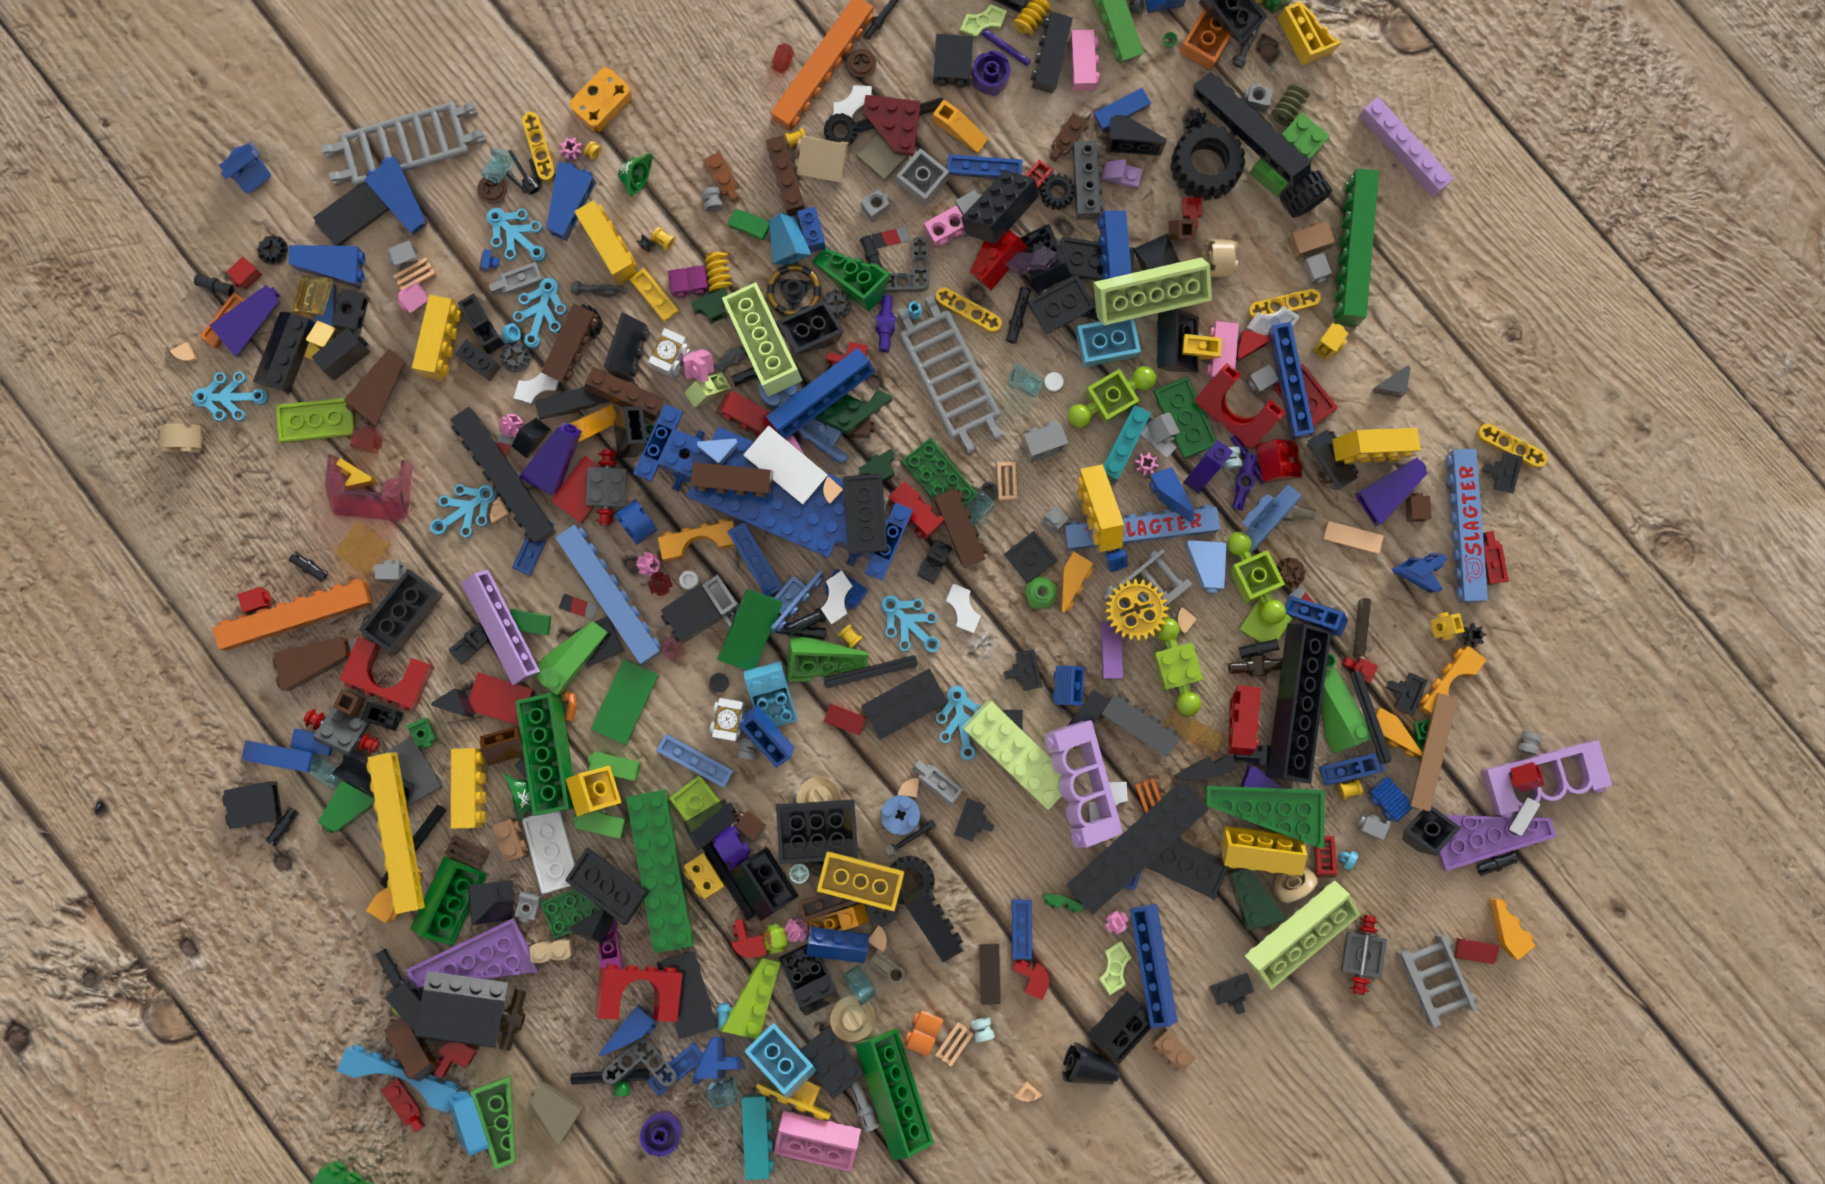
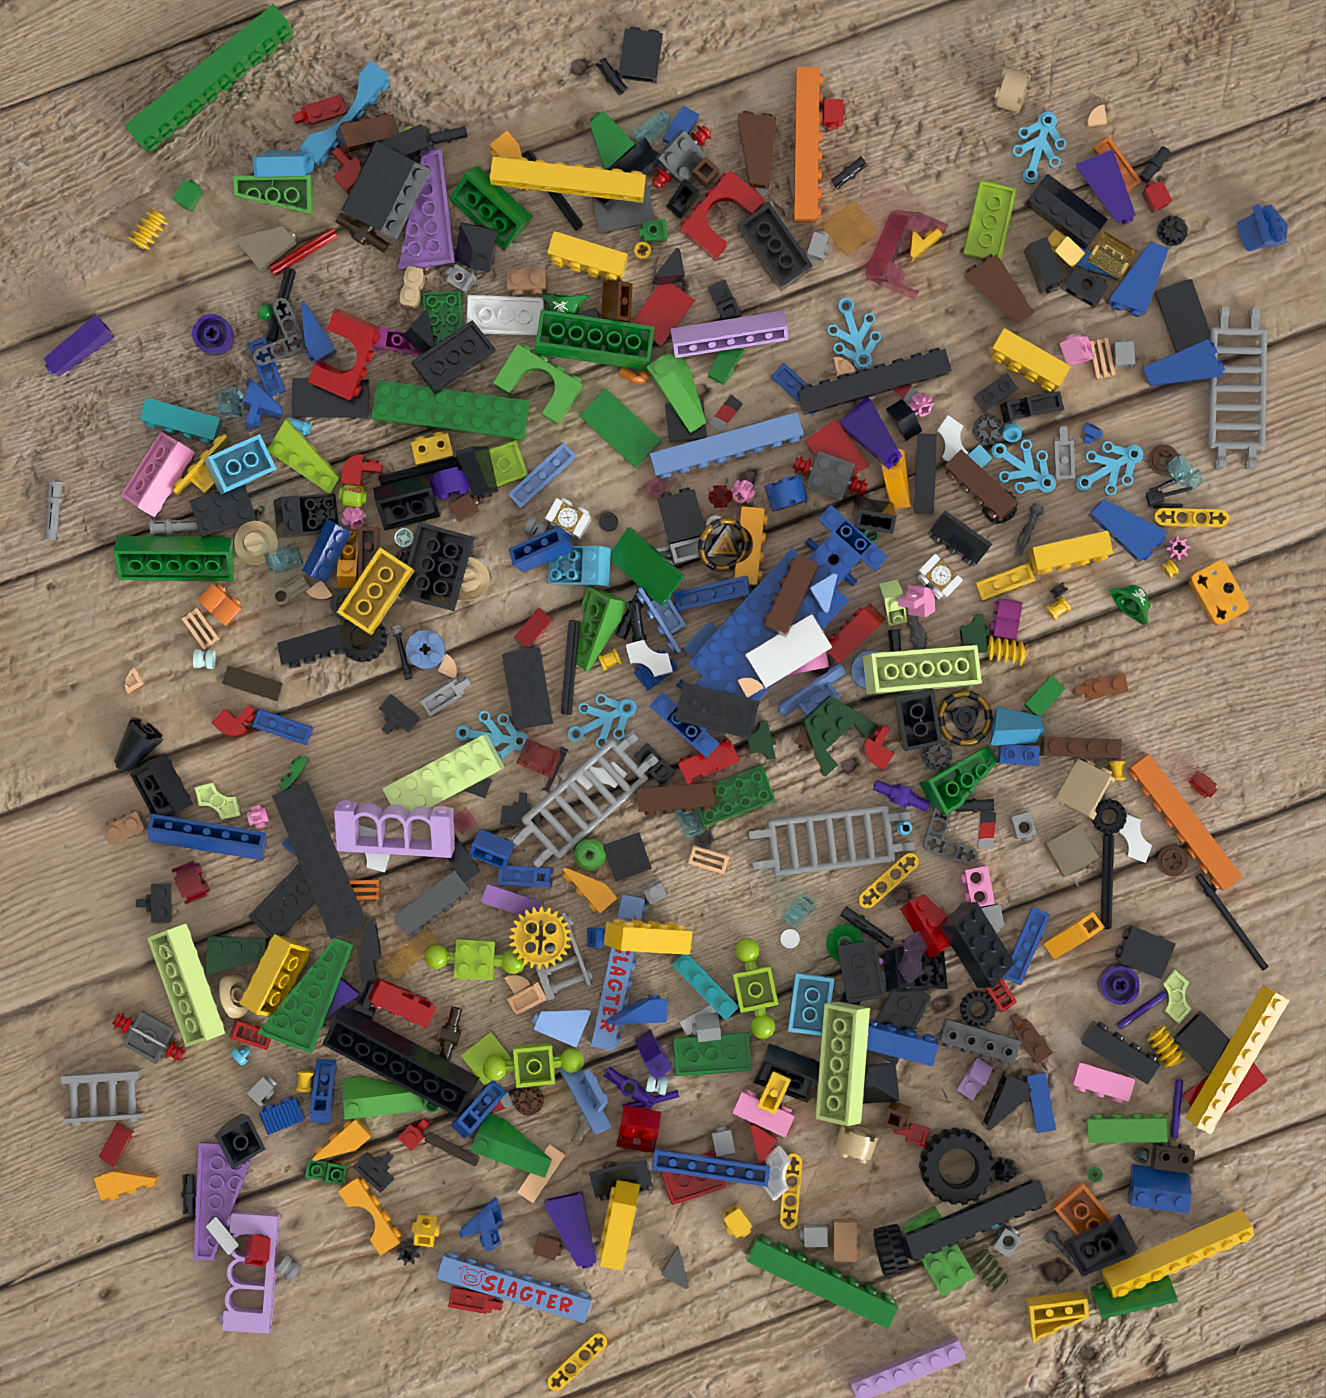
camera: 110 degrees right, 5 degrees up
blue slope [241,740,313,772] -> none
clear red brick [350,427,383,454] -> none
reddish brown tile [444,836,489,870] -> none
yellow slope [566,765,622,817] -> none
reddish brown brick [584,367,664,421] -> none
light grey wheel [701,187,723,212] -> none
blue brick [766,348,875,439] -> none
dark red plate [863,95,921,156] -> none
light grey brick [896,148,949,206] -> none
light grey brick [1022,421,1068,463] -> none
bright pink gear [1134,452,1159,477] -> none
red arch [1194,362,1285,449] -> none
black pin [1239,638,1280,659] -> none
black axle [1350,671,1392,764] -> none
medium nougat tile [1409,693,1458,812] -> none
black hinge [1482,452,1523,494] -> none
none -> dark red brick [171,860,210,905]
none -> red axle [269,228,338,275]
none -> clear pink slope [453,807,478,834]
none -> green wedge [470,1113,552,1178]
none -> blue plate [498,865,553,888]
none -> light nougat tile [507,982,547,1015]
none -> light grey bar [511,730,659,868]
none -> clear red brick [516,739,561,778]
none -> black piece [536,747,568,799]
none -> yellow bush [634,242,651,261]
none -> medium blue slope [683,621,718,658]
none -> piece [698,517,750,572]
none -> green dish [826,924,864,962]
none -> medium azure tile [968,445,993,468]

